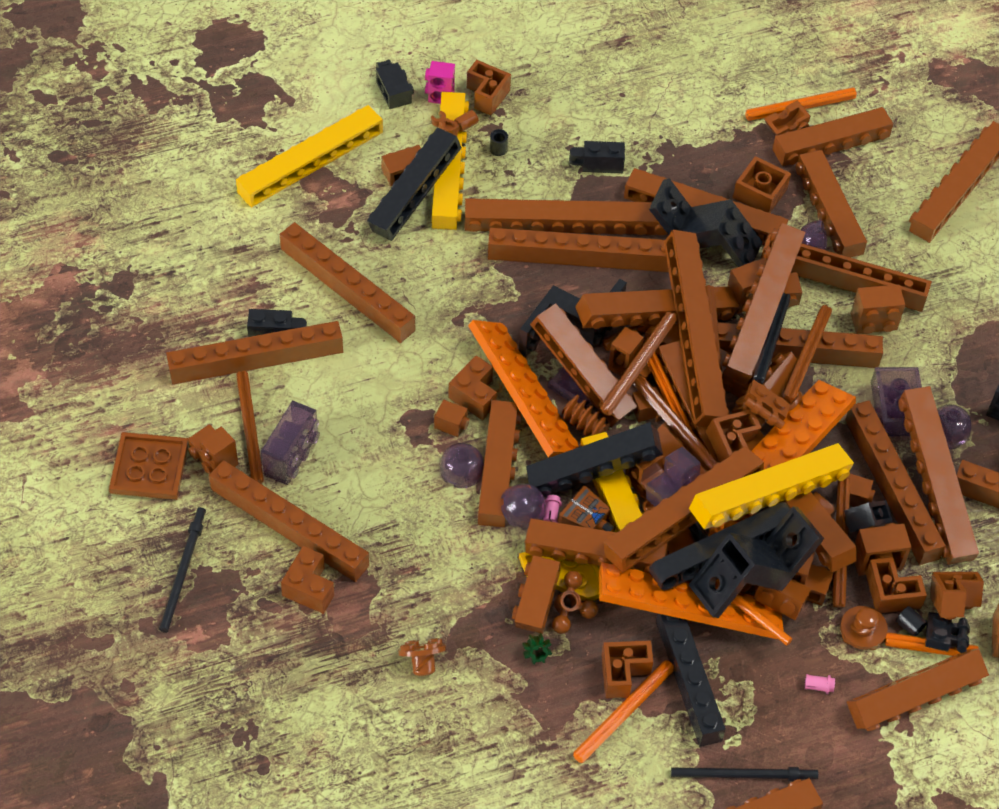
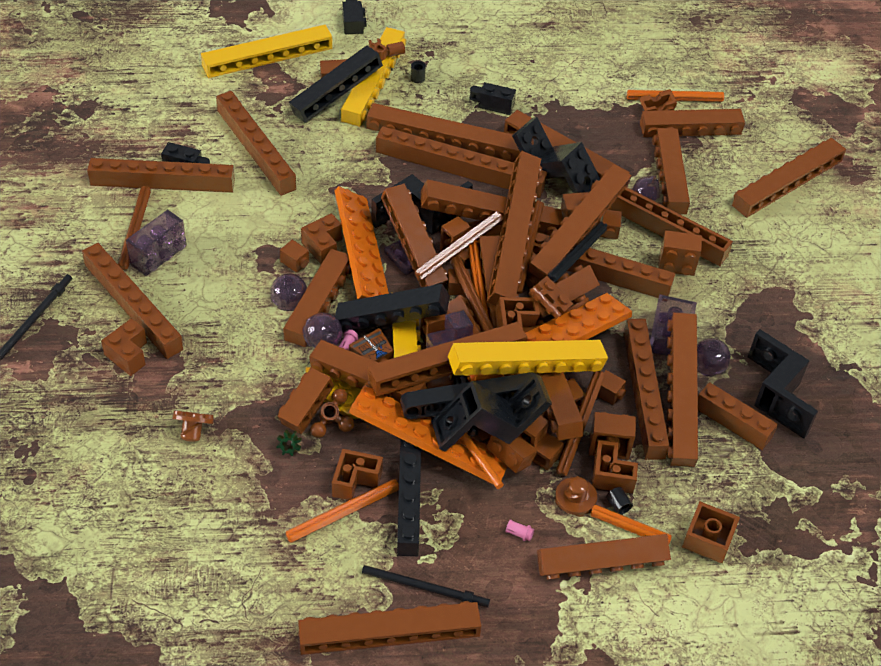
camera: 15 degrees right, 5 degrees down
dark orange plate [109,432,189,500] -> none
dark orange brick [188,424,239,474] -> none
dark pink brick [425,61,455,104] -> none
dark orange brick [467,59,511,116] -> none
dark orange piece [562,395,610,437] -> none
dark orange brick [733,156,791,213] -> none
dark orange axle [782,305,832,403] -> none
black brick [844,500,893,532] -> none
black plate [925,612,970,653] -> none
dark orange brick [930,572,984,620] -> none

